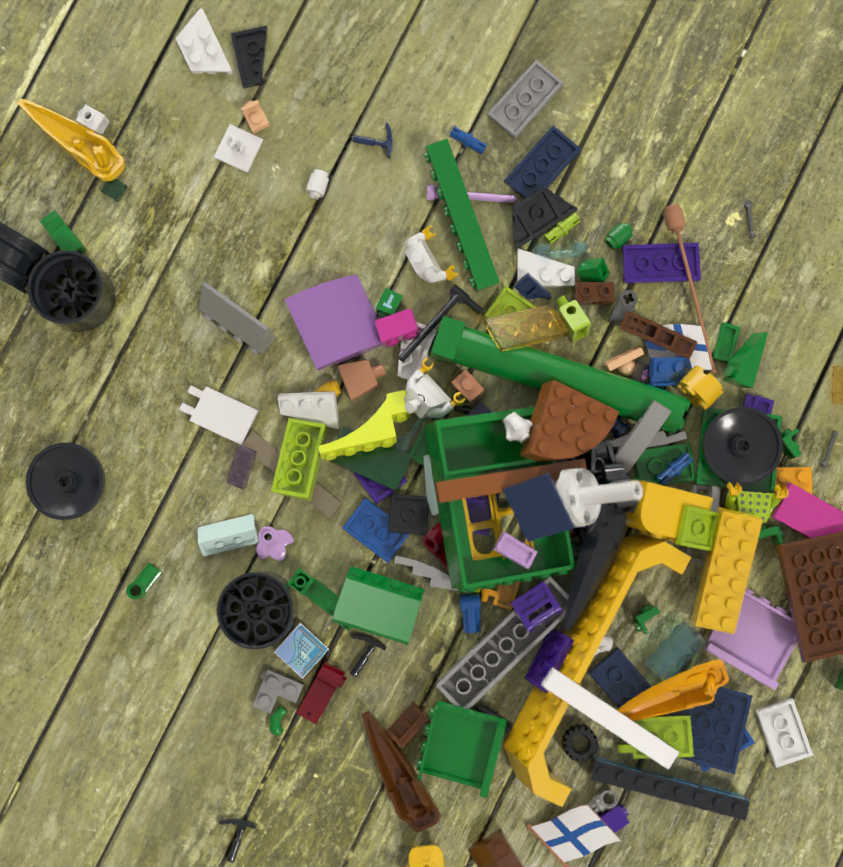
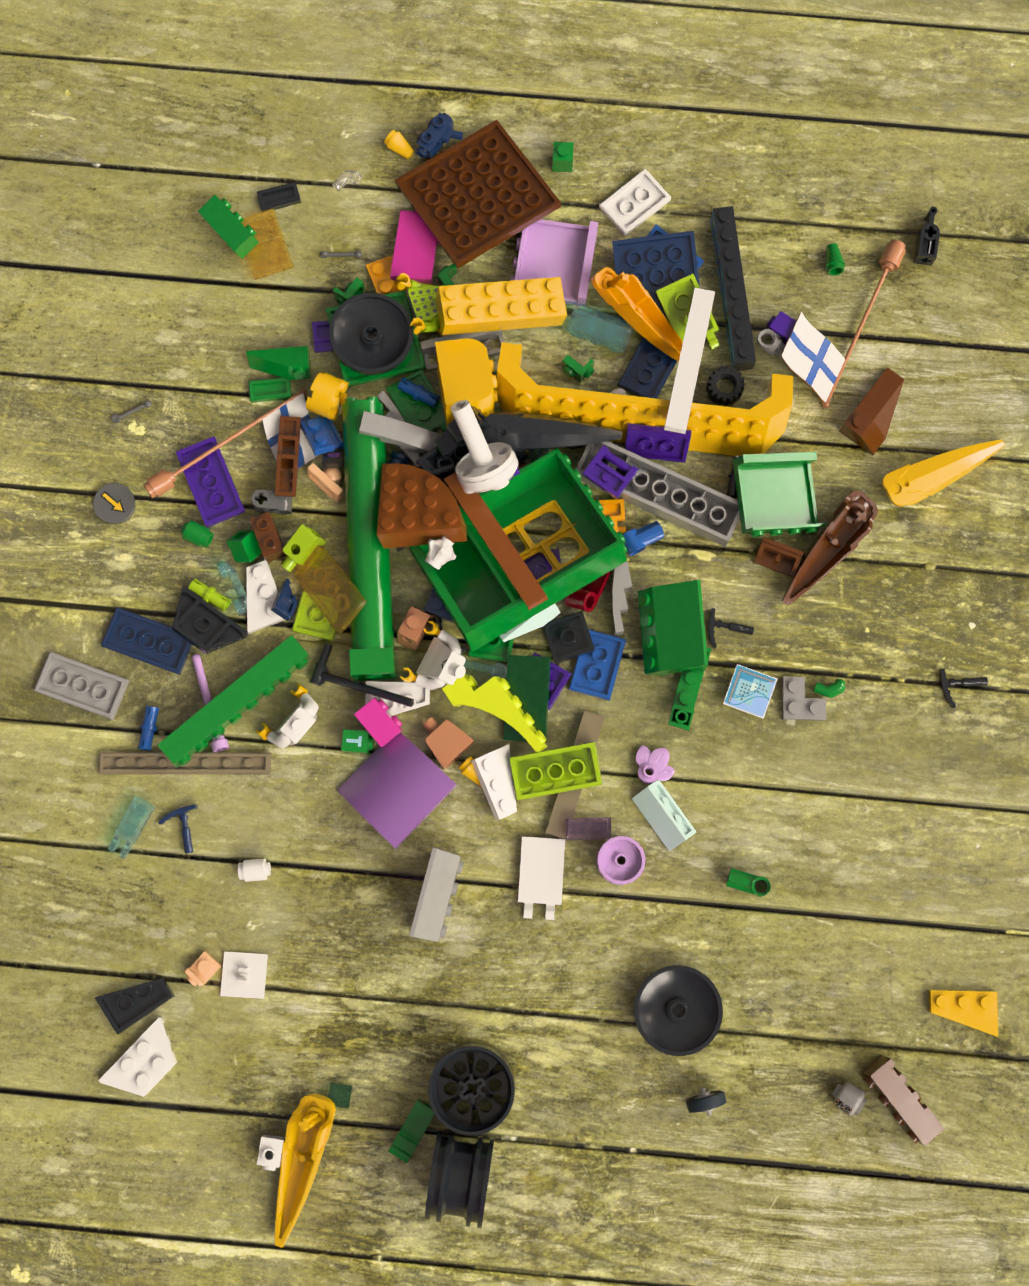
camera: 110 degrees left, 5 degrees down
black wheel [217,571,298,649] -> none
dark red door [296,661,347,725] -> none
lavender tile [493,532,537,569] -> none
dark blue piece [503,473,575,542] -> none
lime tile [675,505,720,551] -> none
none -> dark grey tile [93,483,136,524]
none -> dark tan tile [99,752,271,775]
none -> clear light blue hinge [108,796,156,859]
none -> lavender wheel [596,836,646,885]

